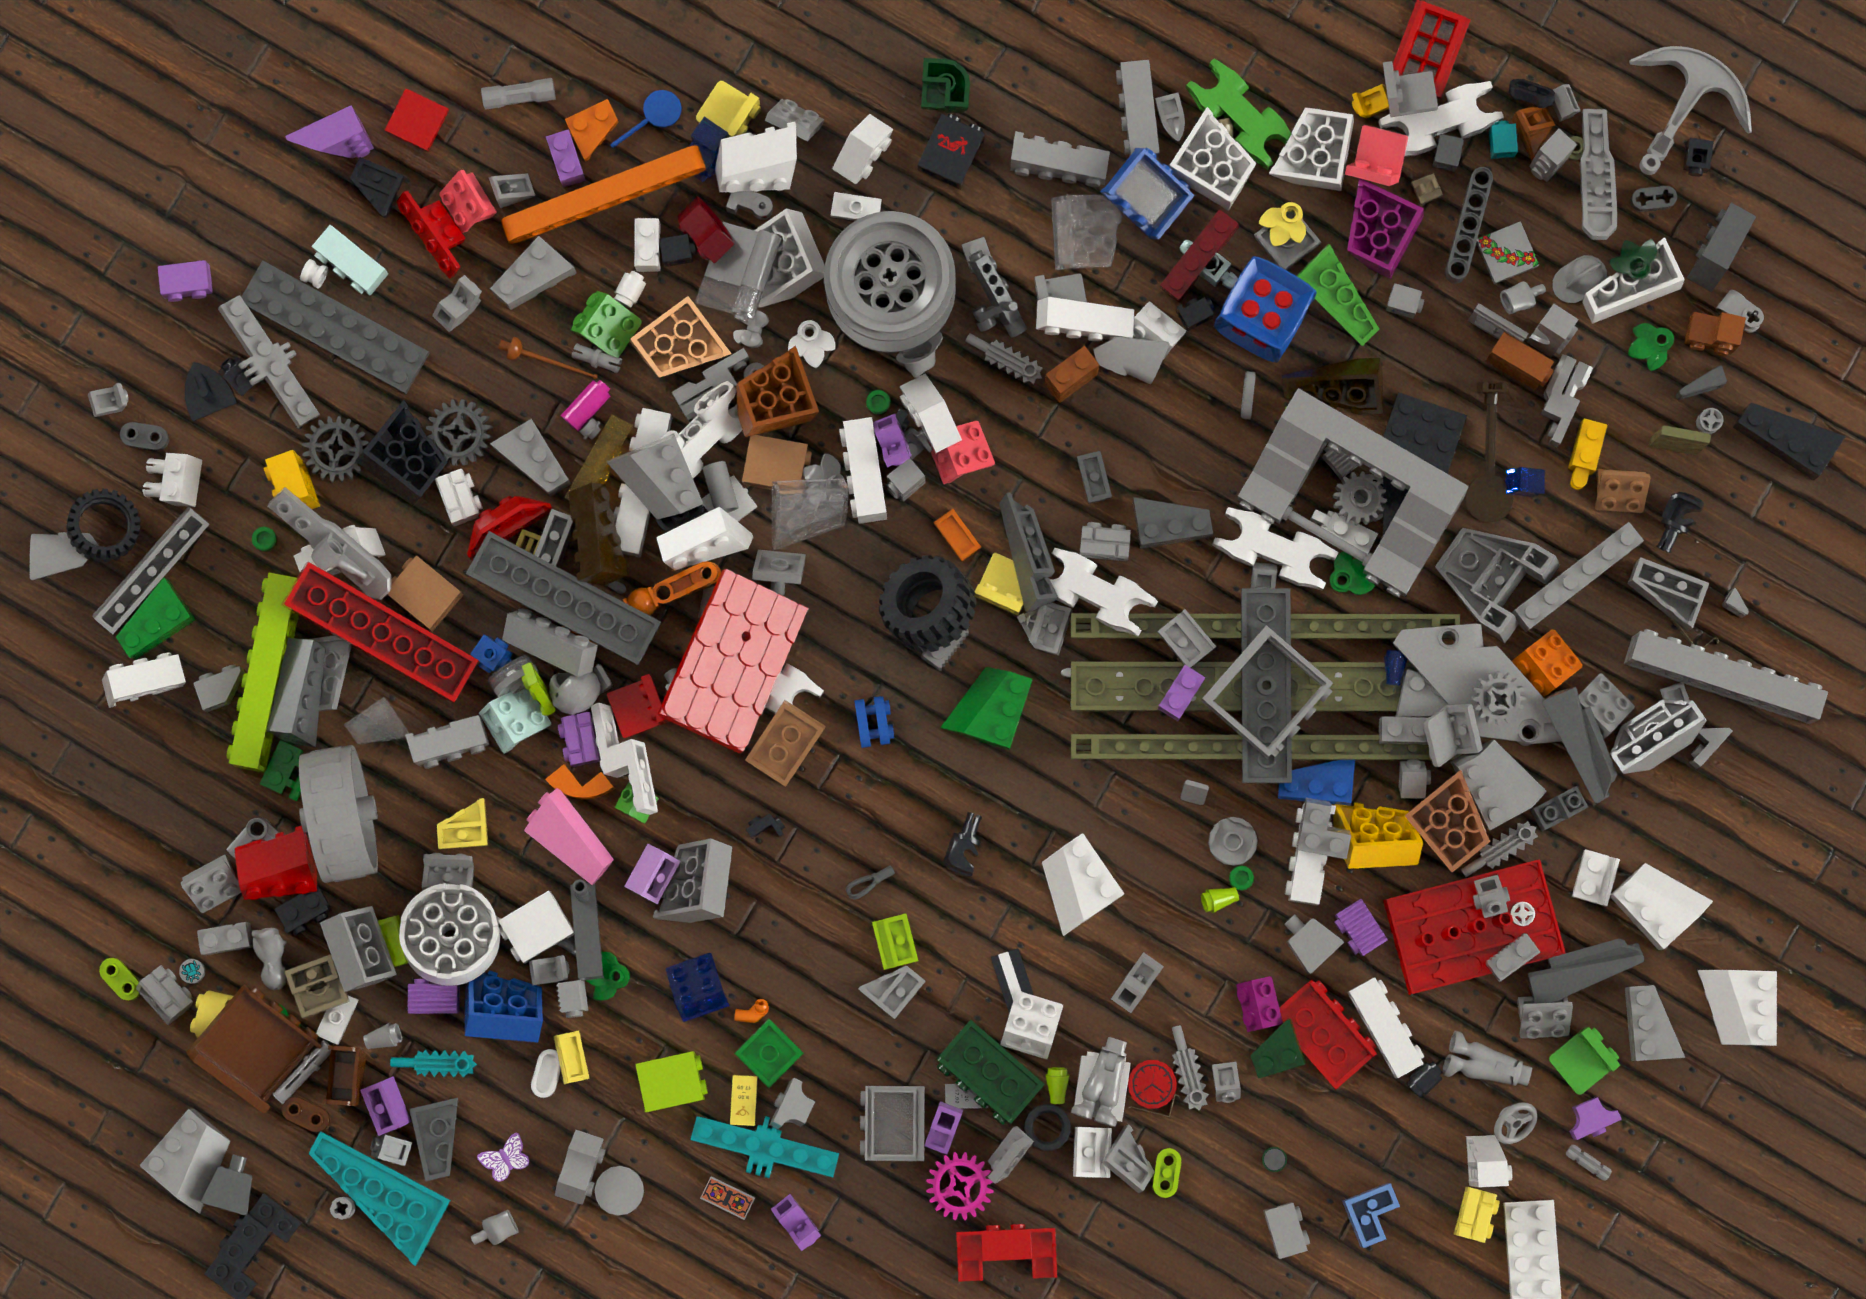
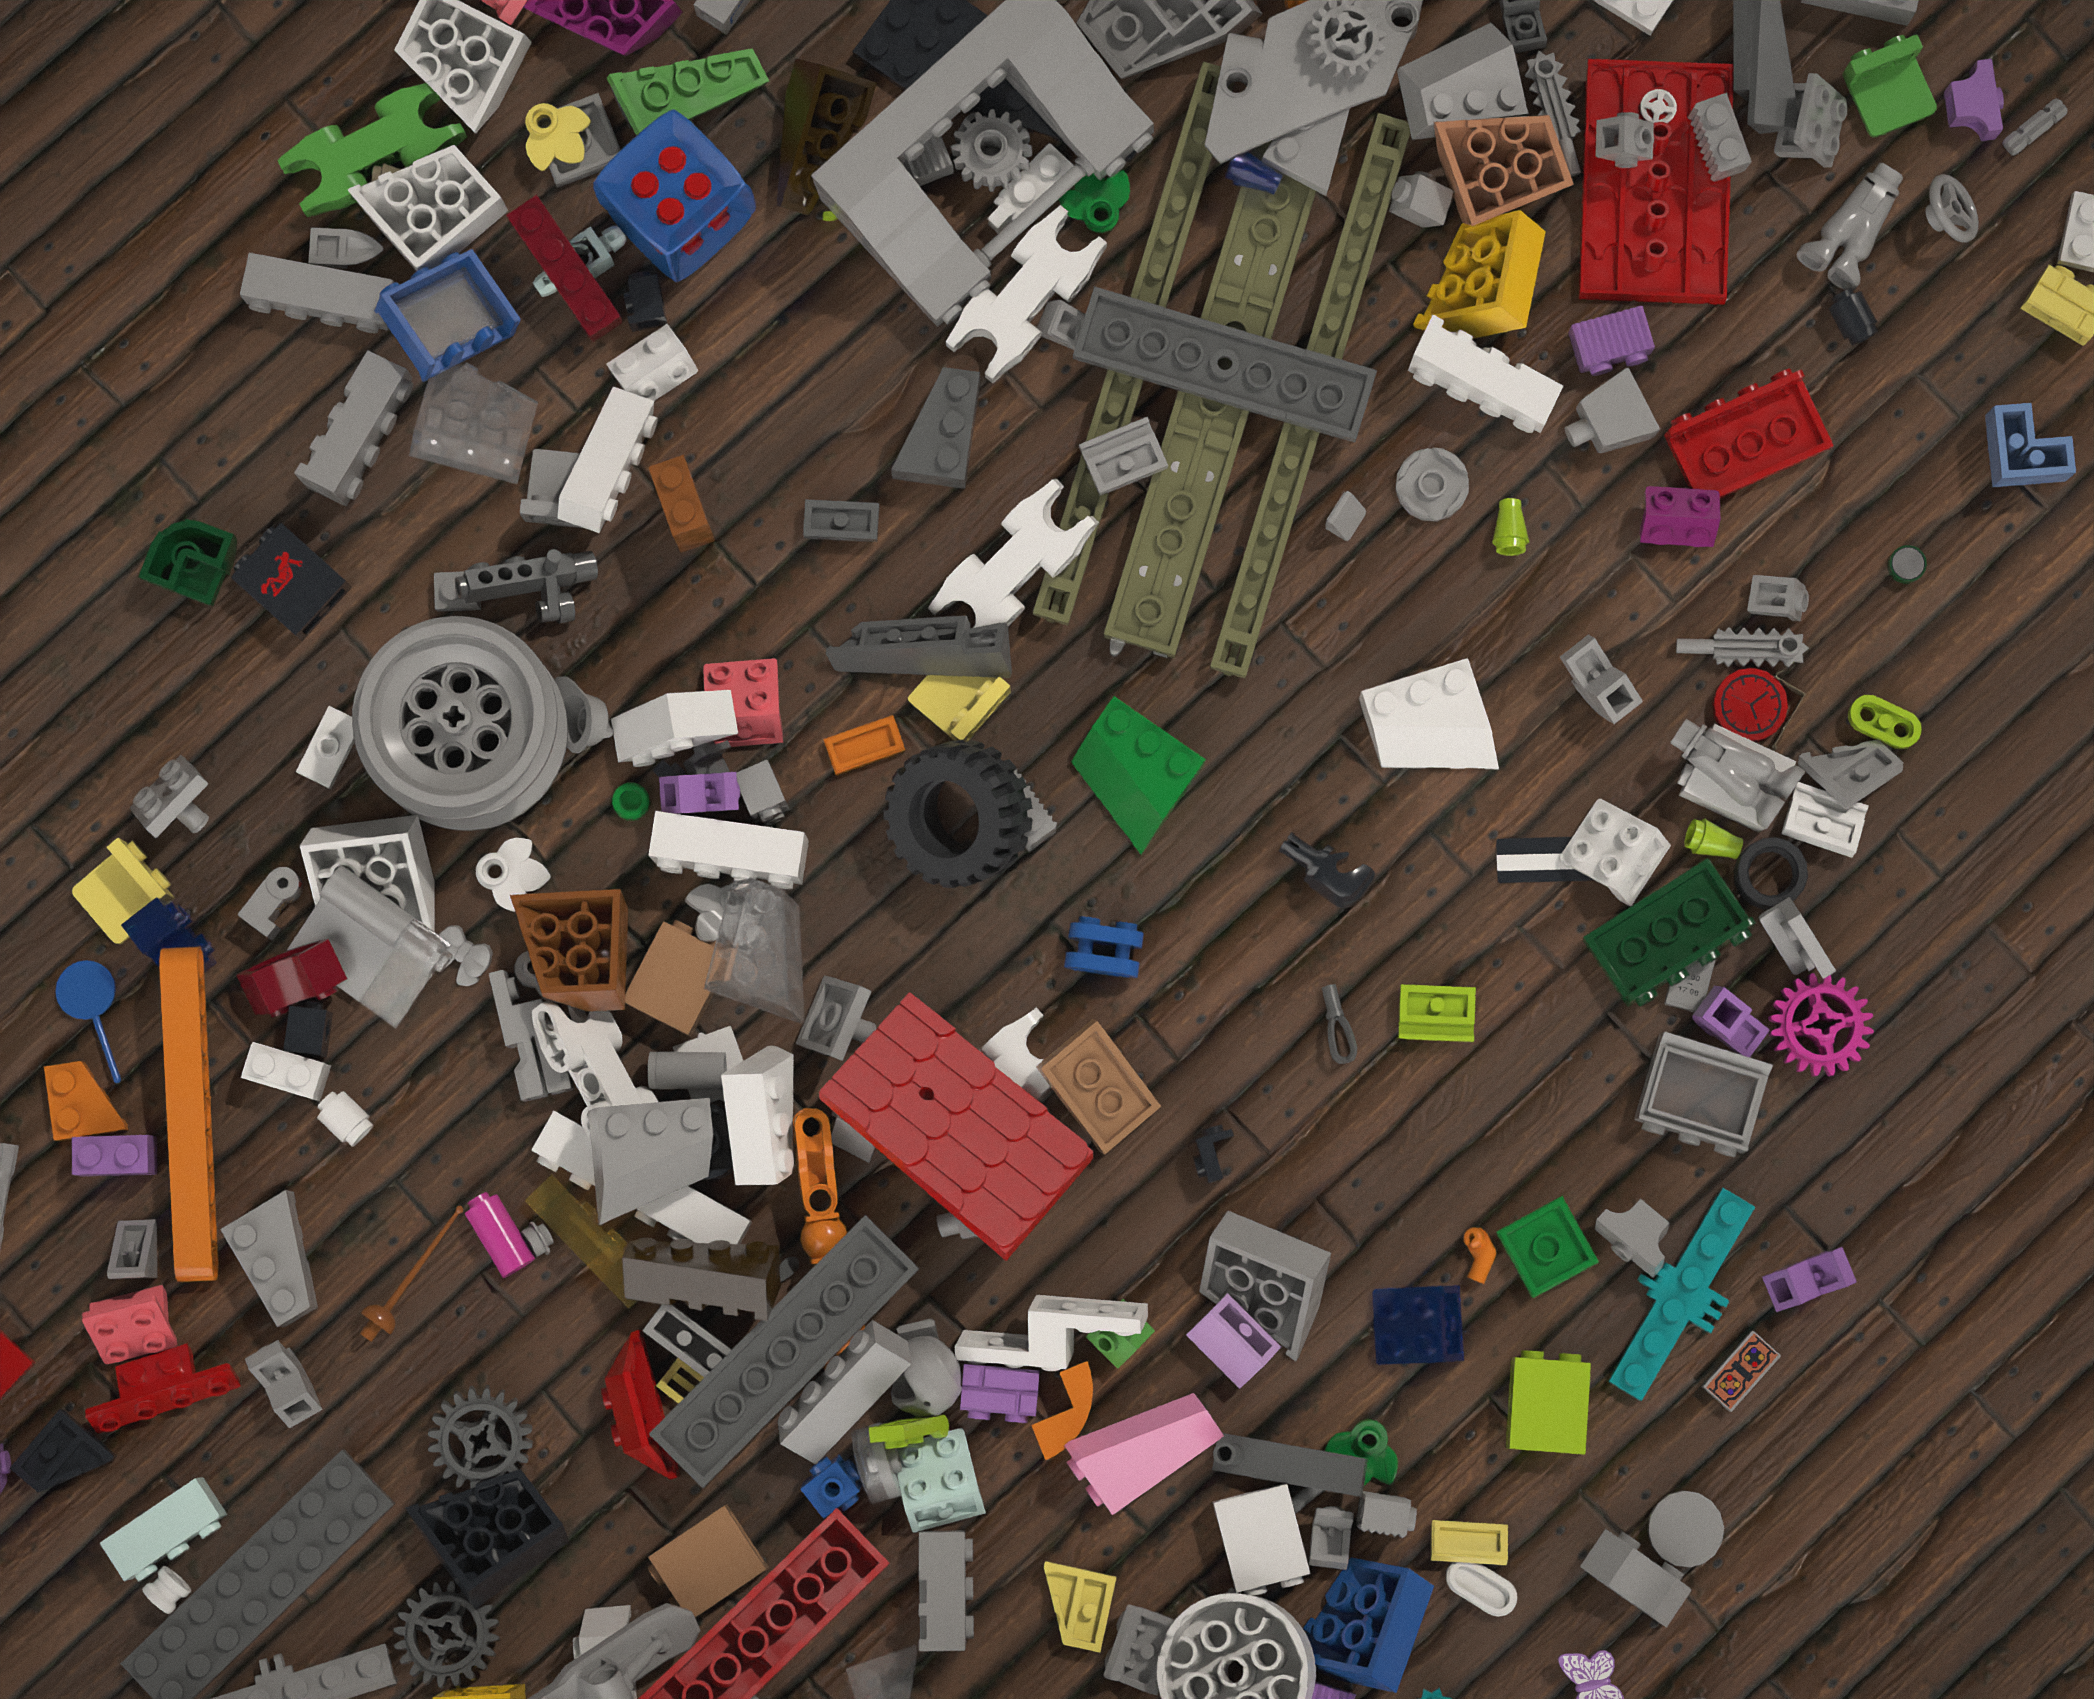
camera: 75 degrees left, 0 degrees up
white brick [435,469,483,526] -> none
light grey wedge [490,419,571,496] -> none
bright green bracket [571,291,642,358] -> none
light grey pin [572,343,622,373] -> none
red bracket [607,674,669,738] -> none
light nougat wedge [630,296,731,378] -> none
white wedge [715,121,797,193] -> none
light yellow tile [730,1075,758,1126] -> none
white brick [832,114,893,184] -> none
light grey wing [858,966,926,1019] -> none
red bracket [956,1224,1057,1282] -> none
light grey piece [965,333,1043,384] -> none
light grey slope [1017,603,1073,656] -> none
light grey brick [1079,522,1131,561] -> none
light grey panel [1093,337,1170,385] -> none
medium lavender brick [1157,665,1205,721] -> none
light grey window [1201,625,1333,758] -> none
green tile [1229,866,1254,891] -> none
light grey tile [1241,371,1255,420] -> none
dark green wing [1250,1018,1306,1079] -> none
light grey brick [1263,1202,1310,1259] -> none
blue wing [1278,760,1355,806] -> none
light grey brick [1297,798,1351,859] -> none
white brick [1347,977,1424,1078] -> none
light grey brick [1379,717,1428,745] -> none
light grey bracket [1424,704,1483,767] -> none
white wedge [1466,1135,1512,1187] -> none

